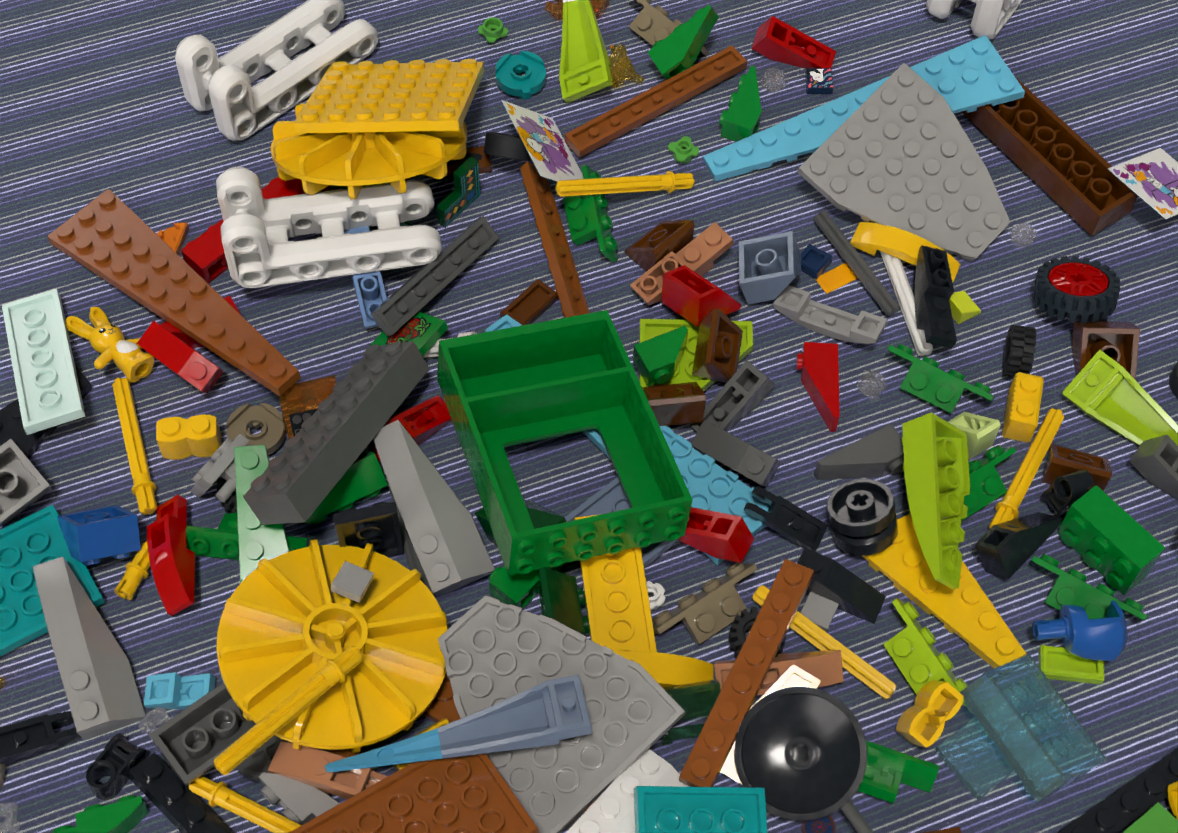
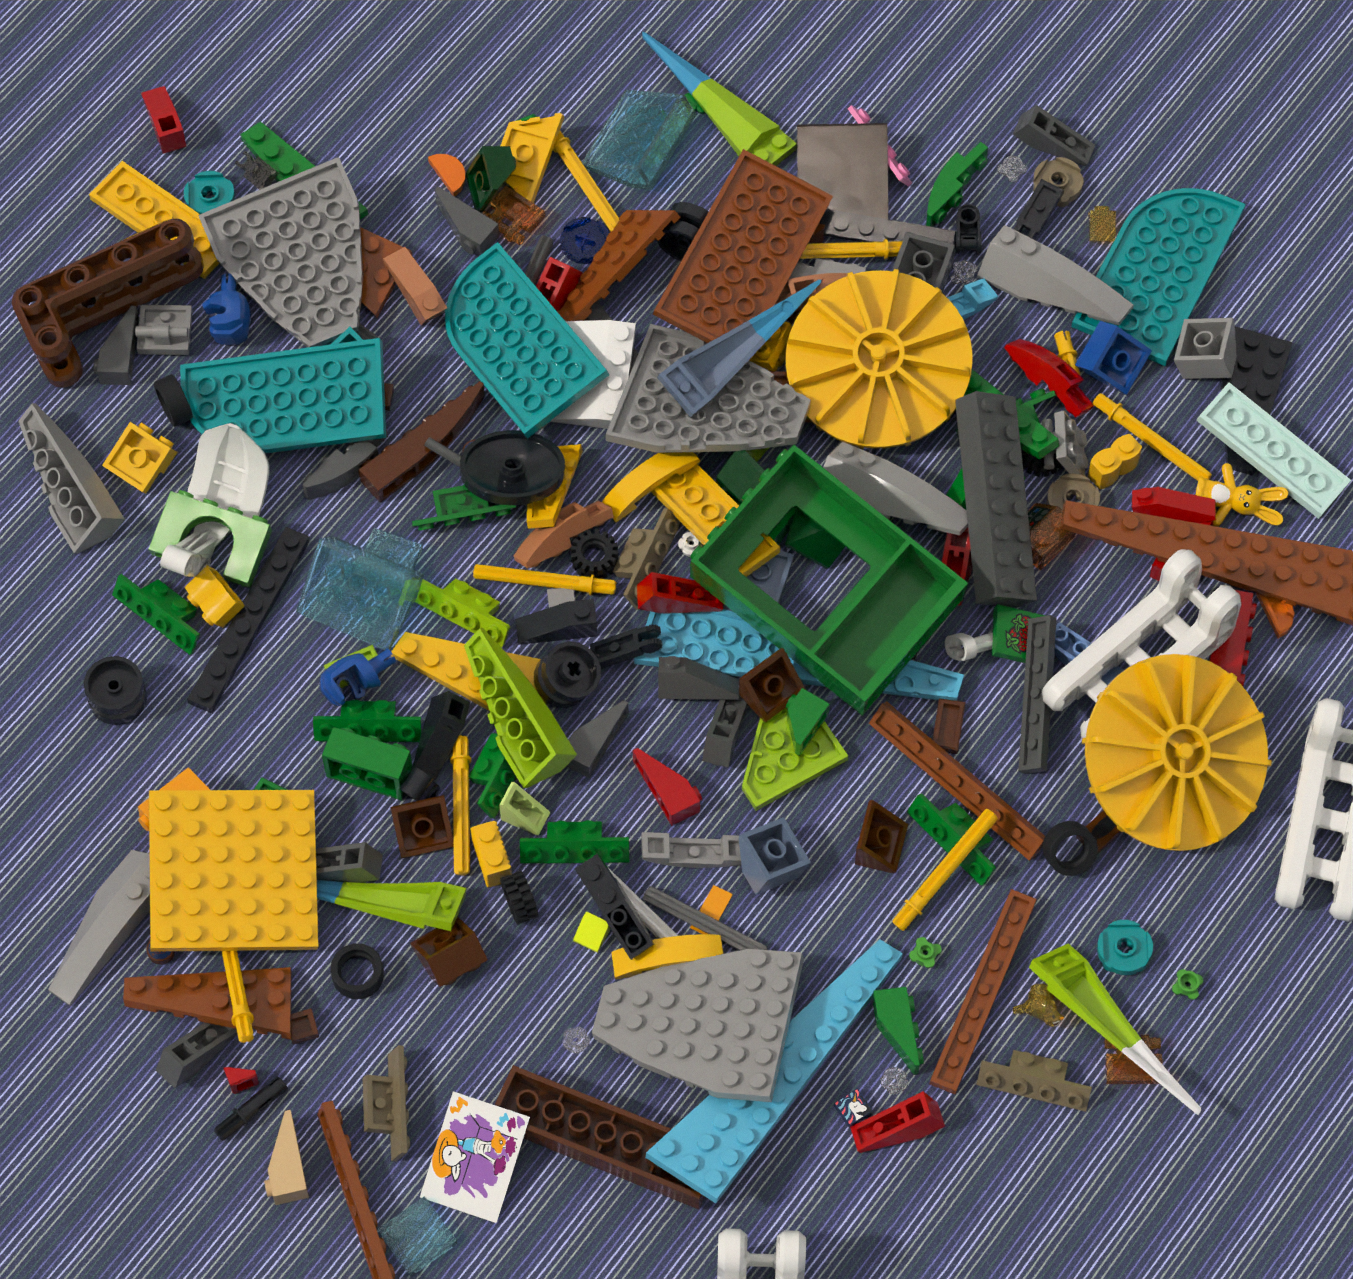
camera: 150 degrees right, 5 degrees up
yellow axle [214,646,363,775] -> none
yellow plate [293,59,485,134] -> none
light grey tile [330,561,374,603] -> none
black plate [333,502,404,558] -> none
dark green tile [437,157,480,228] -> none
sticker [501,100,584,181] -> none
nougat slope [630,222,734,306] -> none
green slope [647,5,719,79] -> none
clear green plate [660,679,721,746] -> none
red slope [662,265,741,327] -> none
dark orange plate [679,559,814,787] -> none
reddish brown slope [692,309,743,383] -> none
dark blue tile [801,244,832,279] -> none
clear plate [856,369,886,402] -> none
yellow brick [896,680,964,747] -> none
black wheel [1033,256,1121,323] -> none

